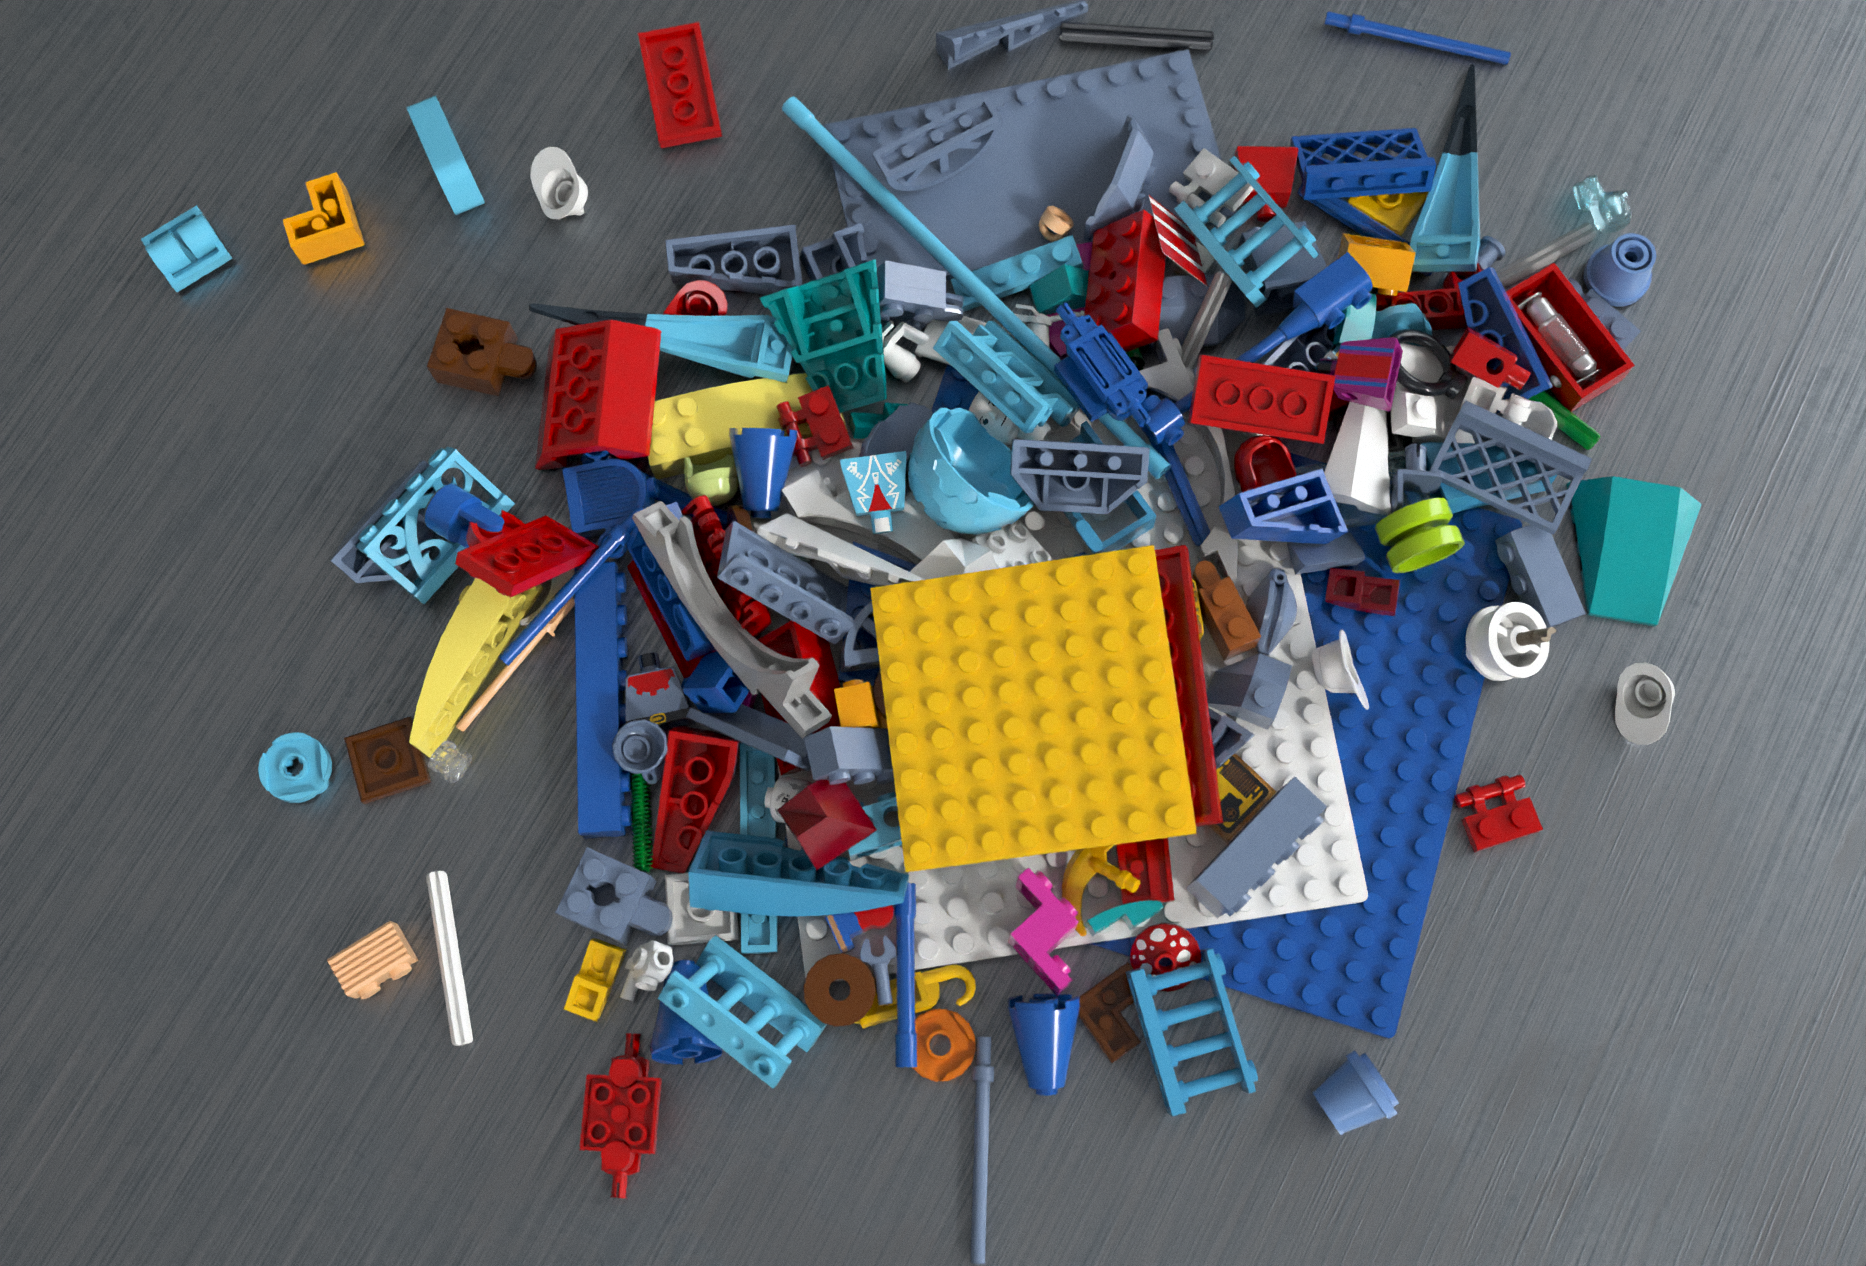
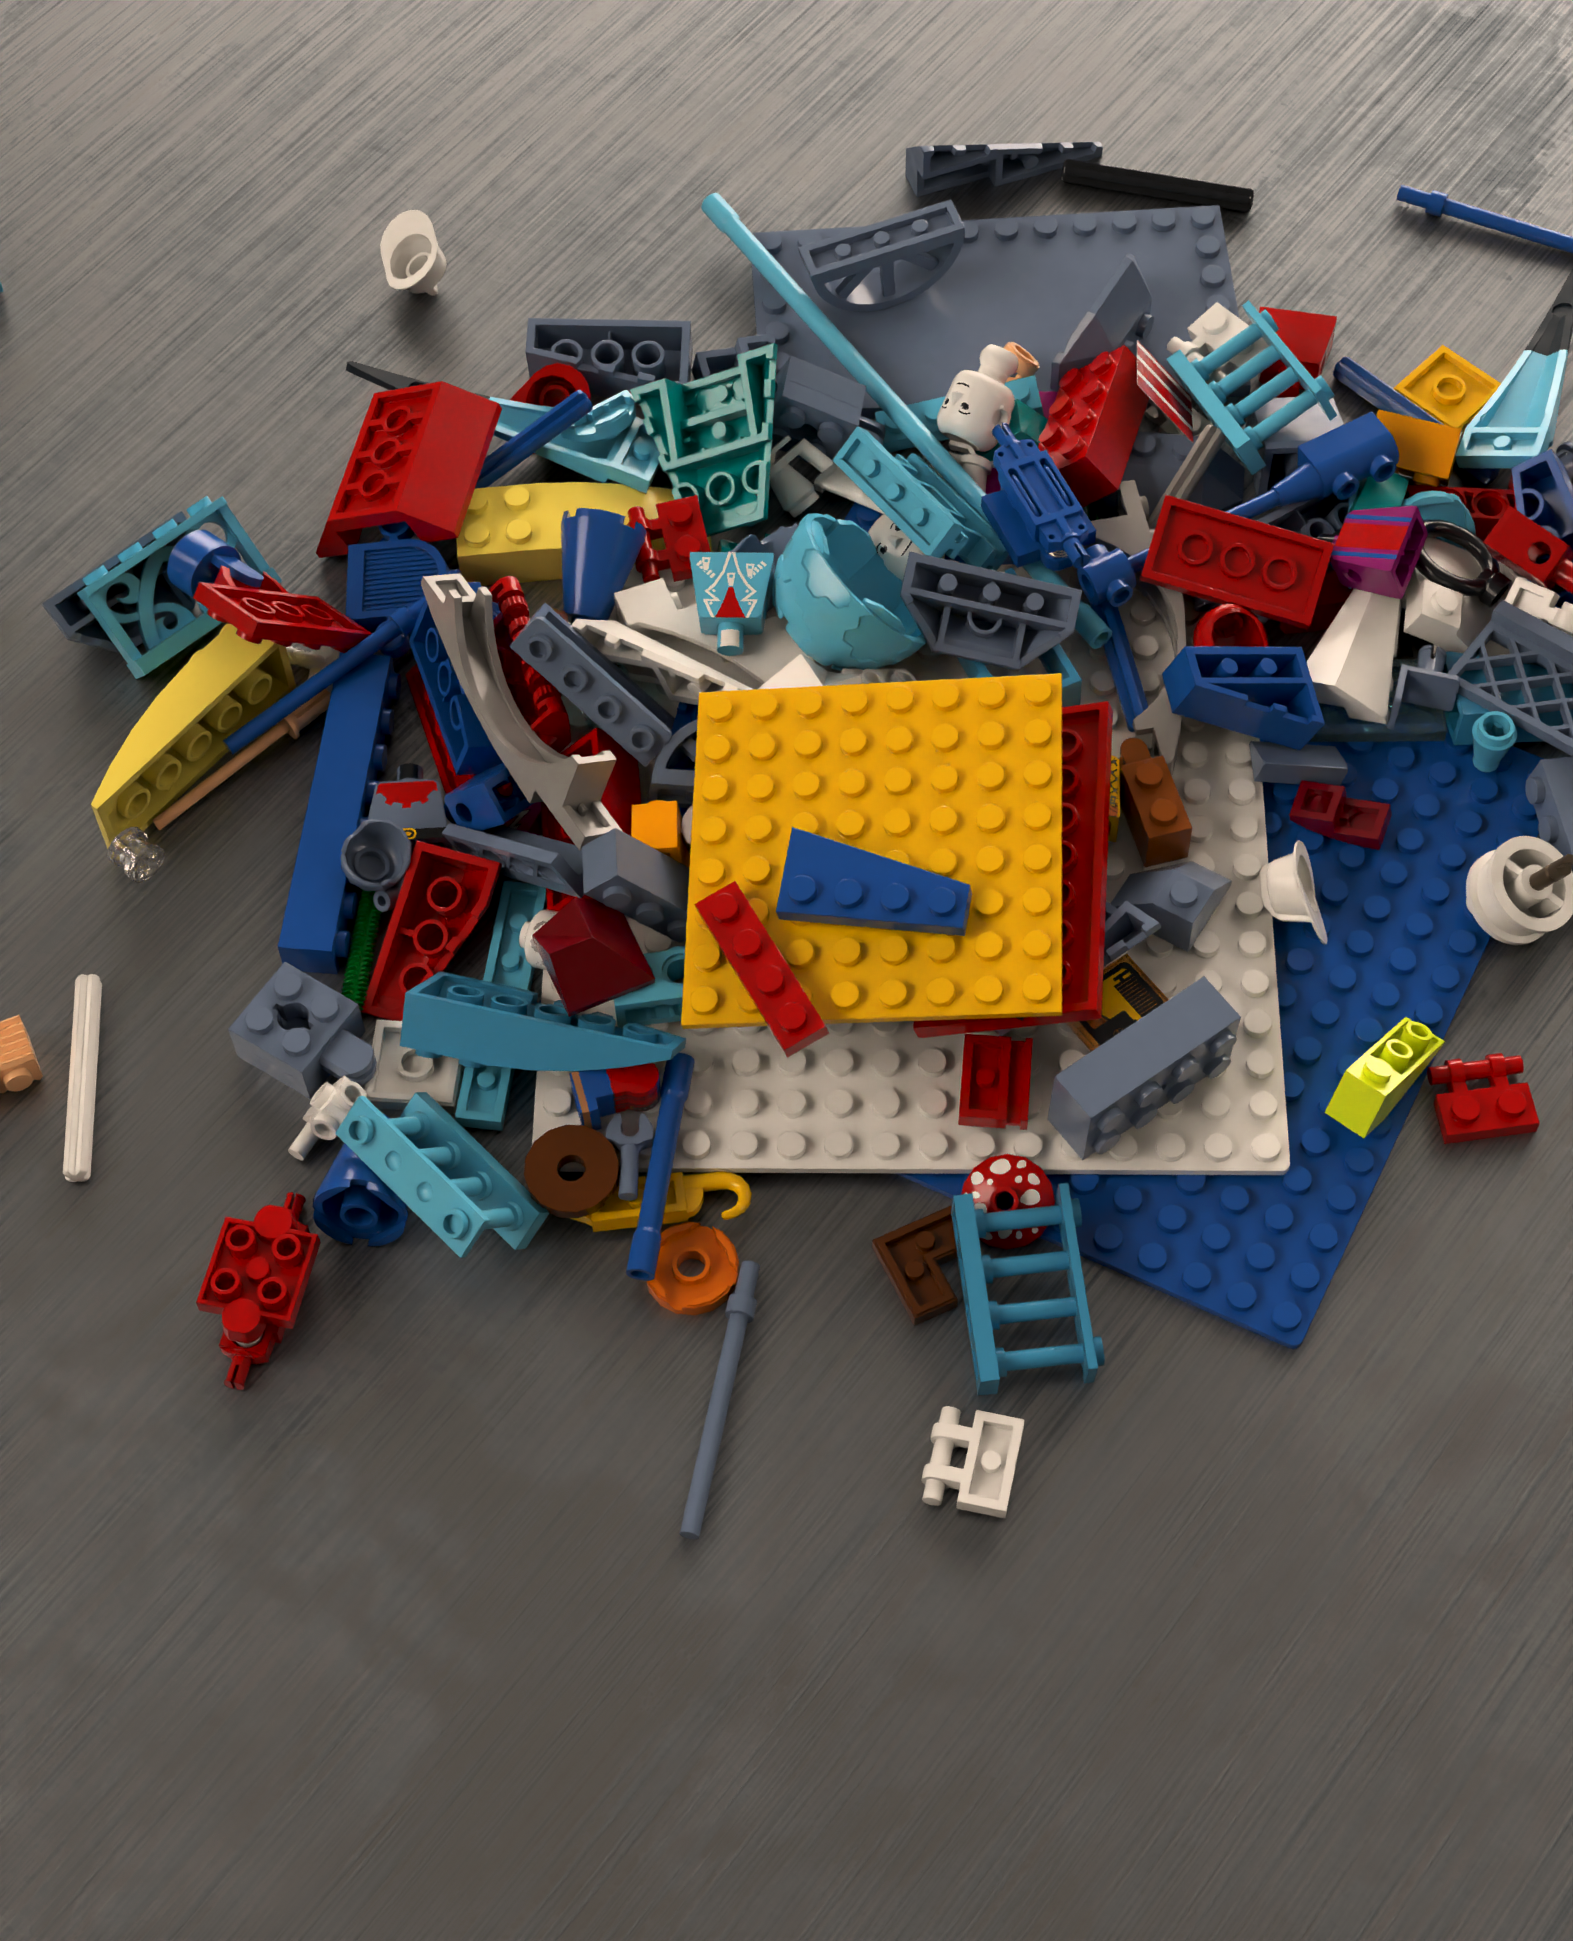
camera: 10 degrees right, 15 degrees down
light orange brick [283,172,365,265] -> none
reddish brown tile [344,716,431,804] -> none
medium azure beam [406,95,485,215] -> none
reddish brown brick [427,308,537,396] -> none
yellow slope [564,938,627,1022] -> none
red plate [638,22,722,148] -> none
yellowish green helmet [684,454,739,507] -> none
blue cone [1007,993,1080,1096] -> none
dark pink bracket [1008,867,1079,996] -> none
yellow piece [1062,845,1140,936] -> none
teal slope [1085,901,1164,937] -> none
sand blue hat [1246,568,1297,655] -> none
blue fence [1290,128,1436,200] -> none
medium blue piece [1313,1050,1399,1135] -> none
lime wheel [1375,498,1465,573] -> none
none -> blue axle [475,390,593,488]
none -> medium azure plate [561,390,636,442]
none -> red plate [694,881,829,1058]
none -> blue wing [776,827,972,936]
none -> white plate [921,1406,1025,1519]
none -> white piece [937,344,1018,452]
none -> neon yellow slope [1324,1017,1445,1138]
none -> medium azure cone [1472,711,1517,772]

